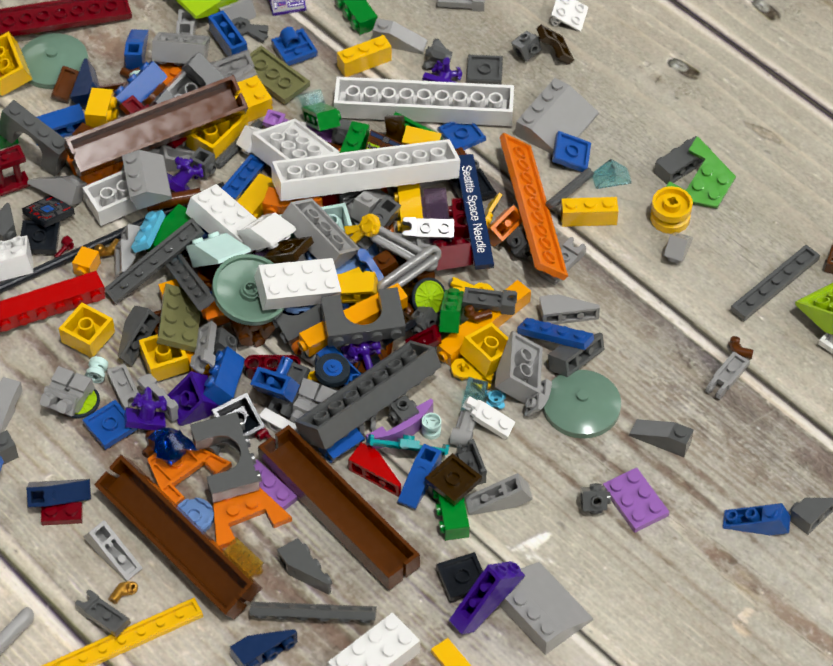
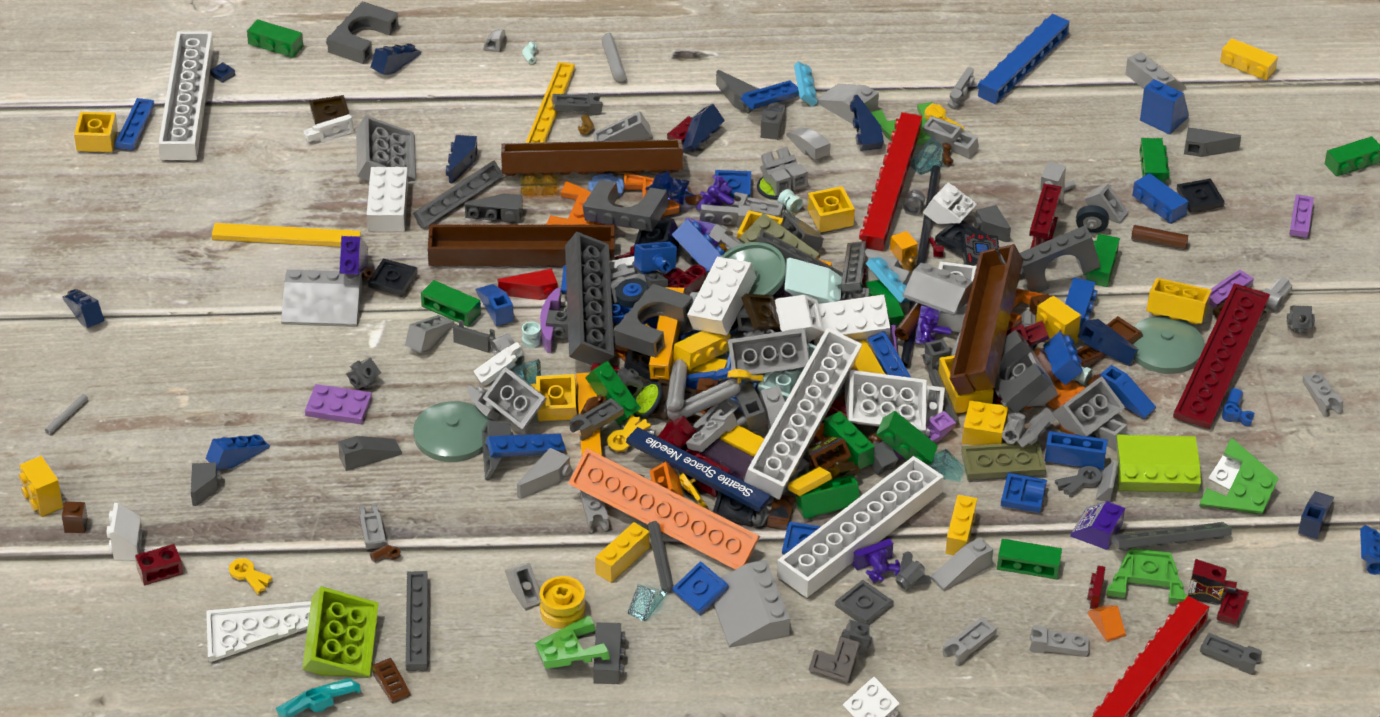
camera: 130 degrees right, 10 degrees down
teal plate [367,434,449,455] -> none
dark brown plate [425,453,482,506] -> none
none -> flat silver wheel [903,190,926,215]

